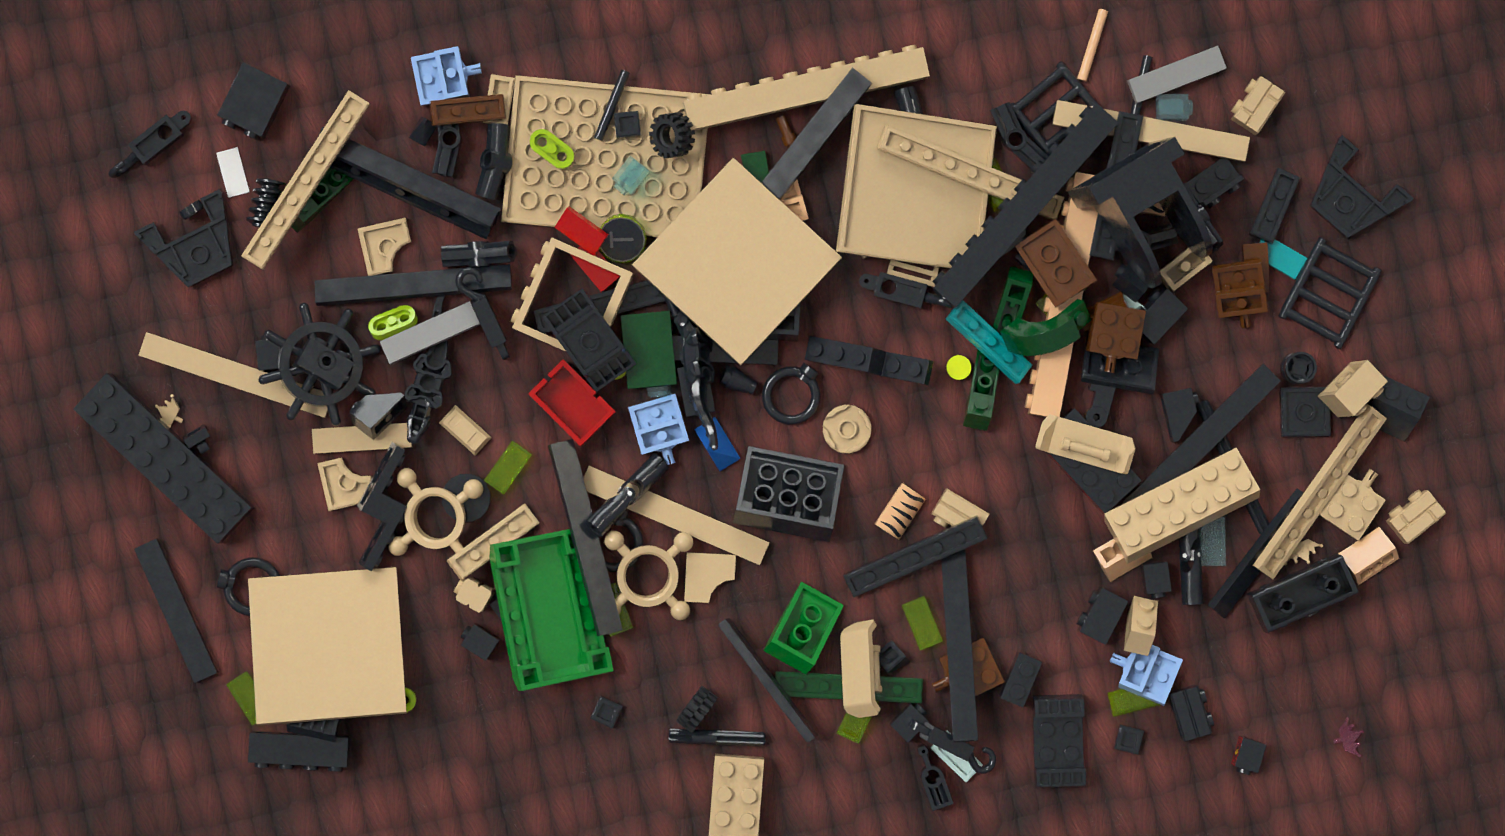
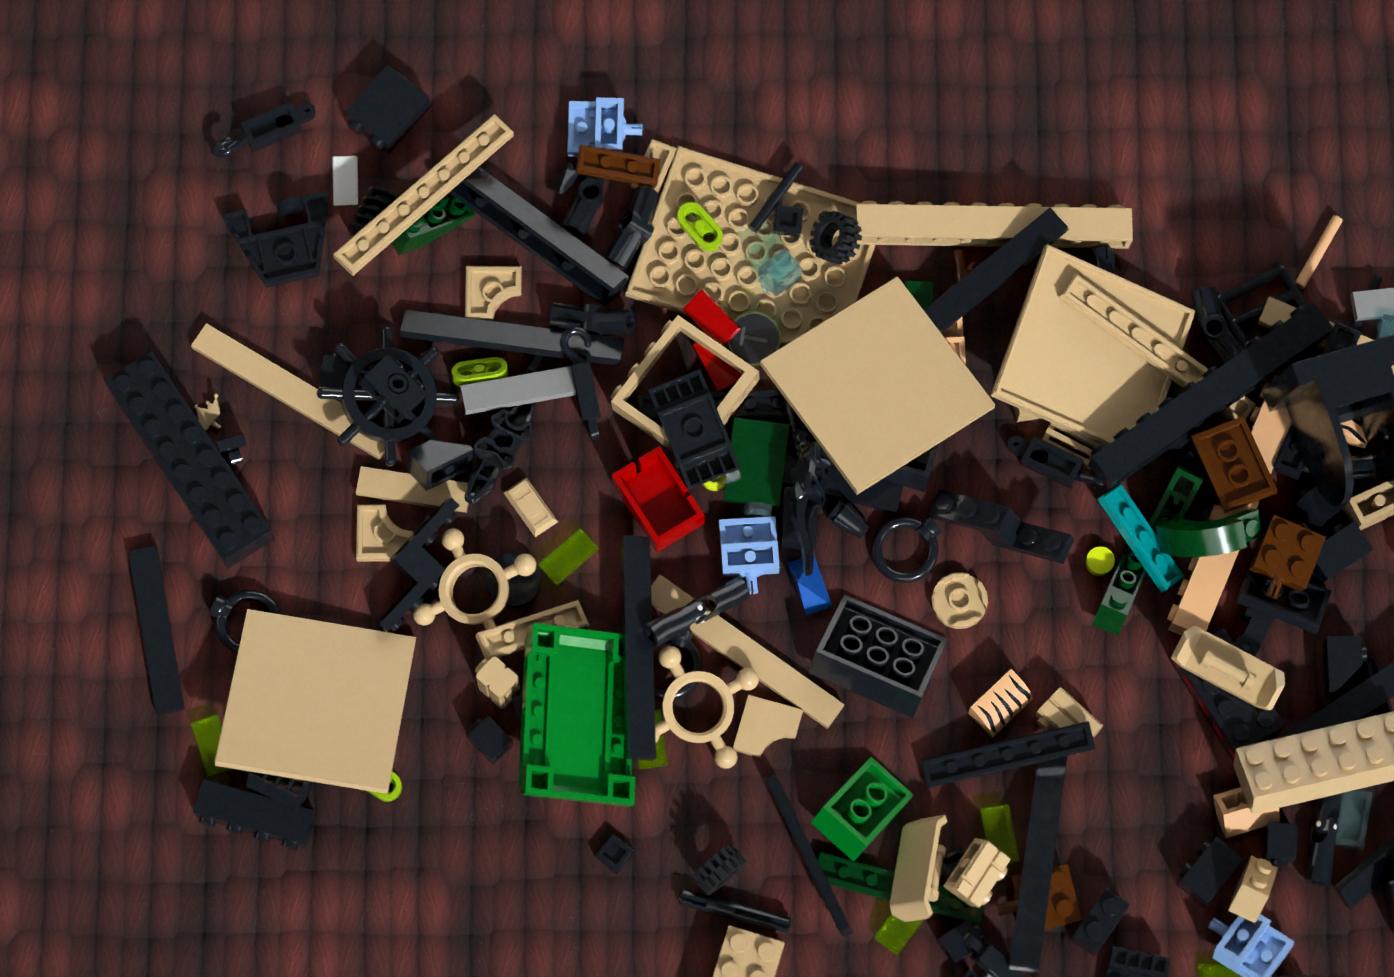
camera: 10 degrees right, 15 degrees down
none -> tan brick [944,838,1010,908]

